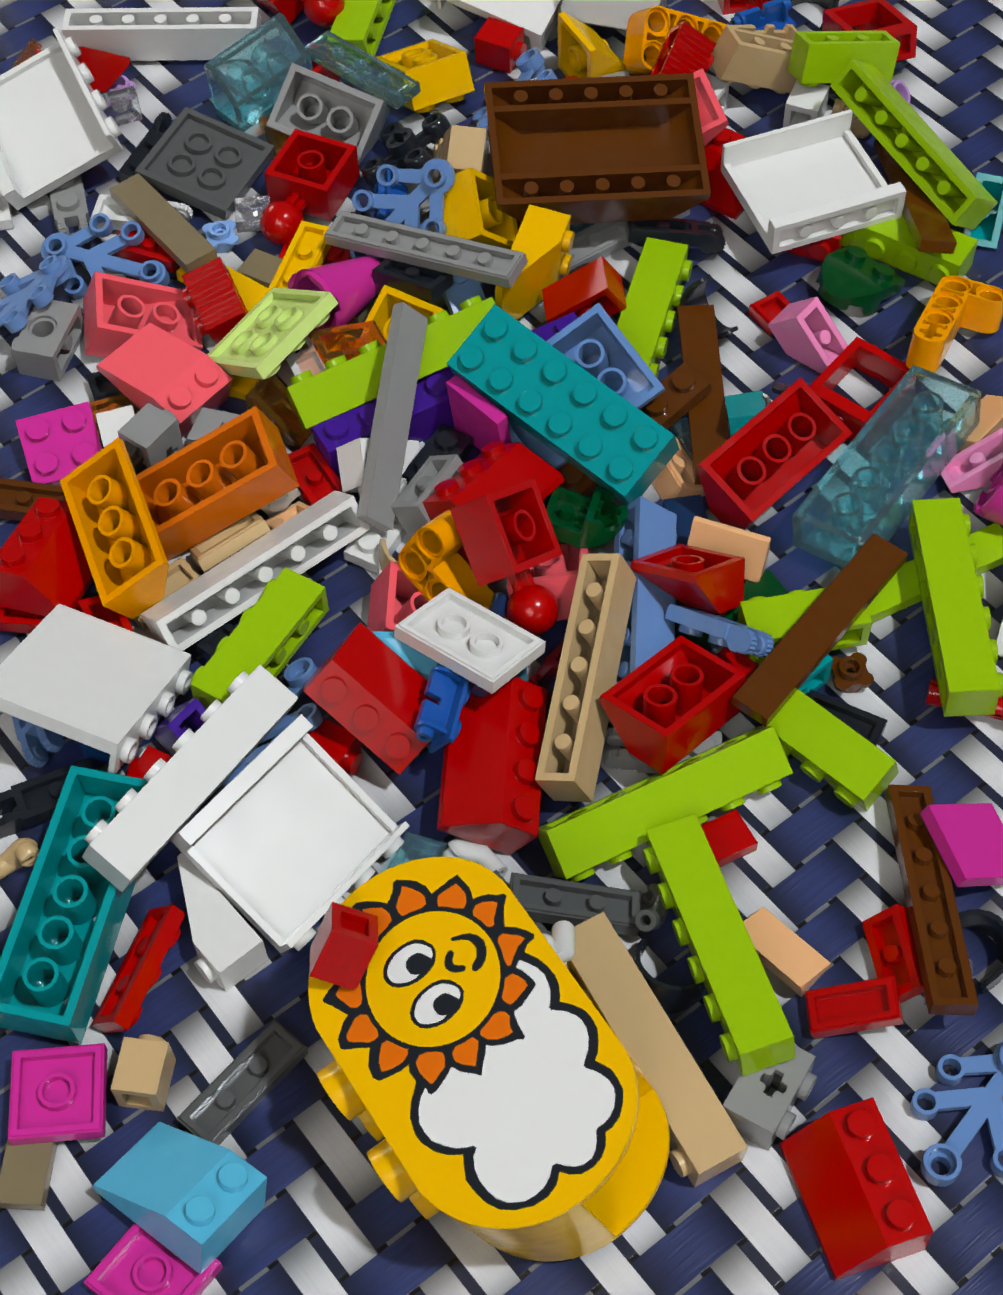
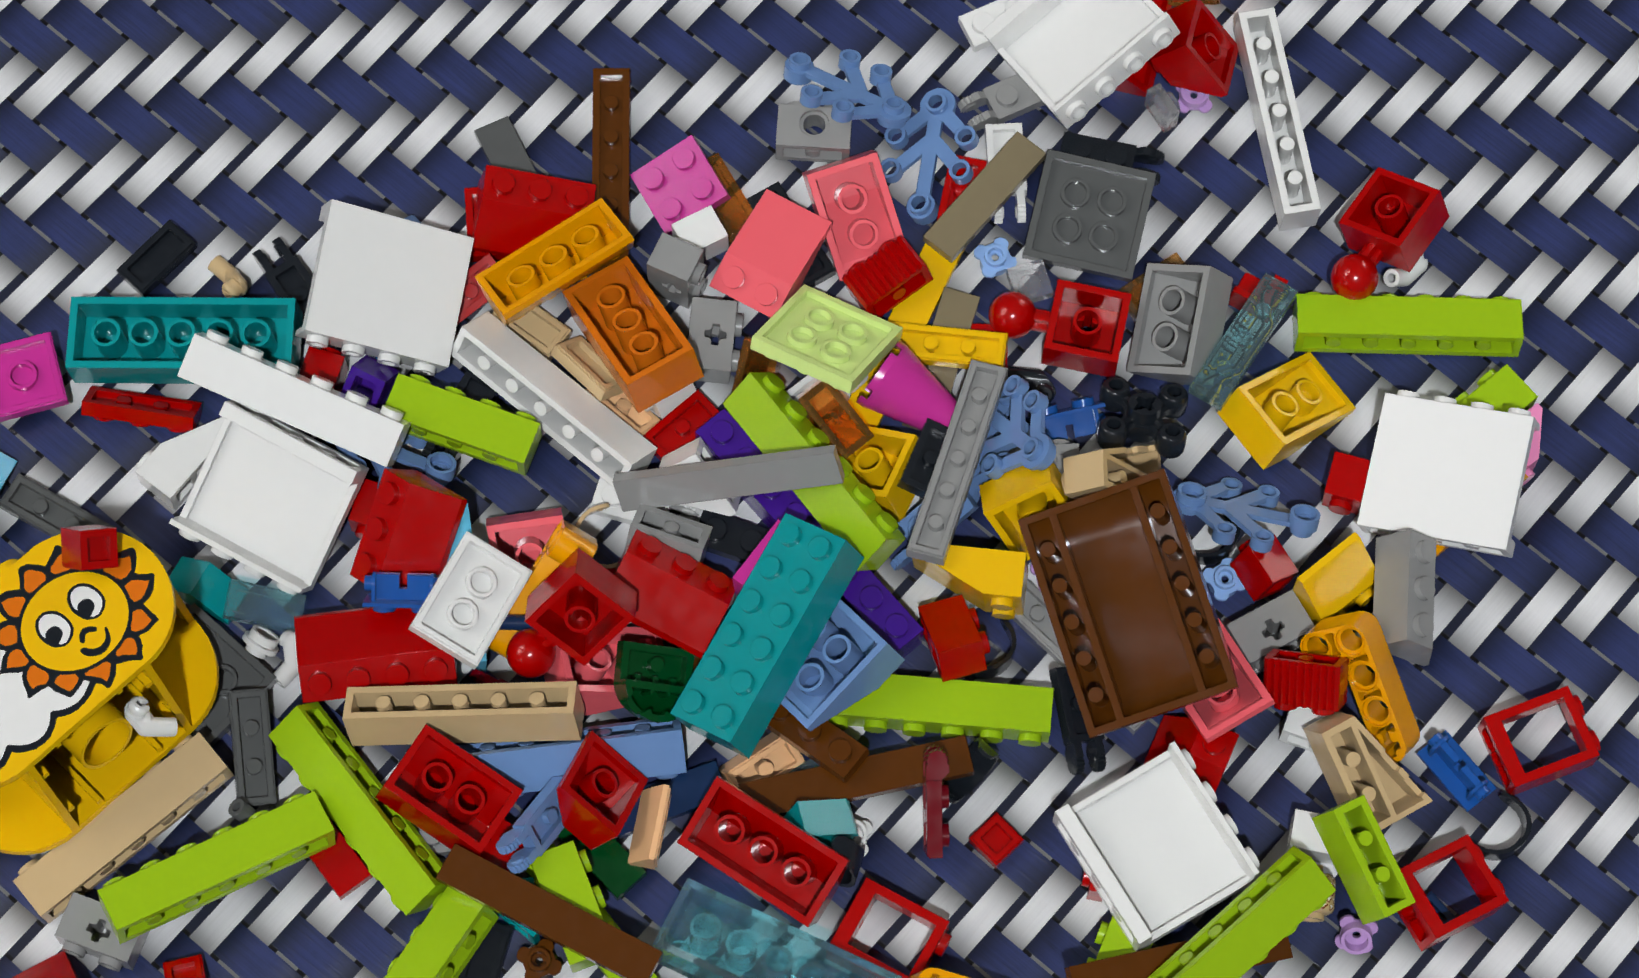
camera: 75 degrees right, 15 degrees up
tan brick [111,1034,176,1112] -> none
clear light blue slope [204,12,313,132] -> none
black helmet [633,938,705,1014] -> none
light nougat slope [743,907,831,997] -> none
bright pink slope [768,297,848,374] -> none
dark green slope [816,245,906,315] -> none
none -> dark red hinge [922,744,950,859]

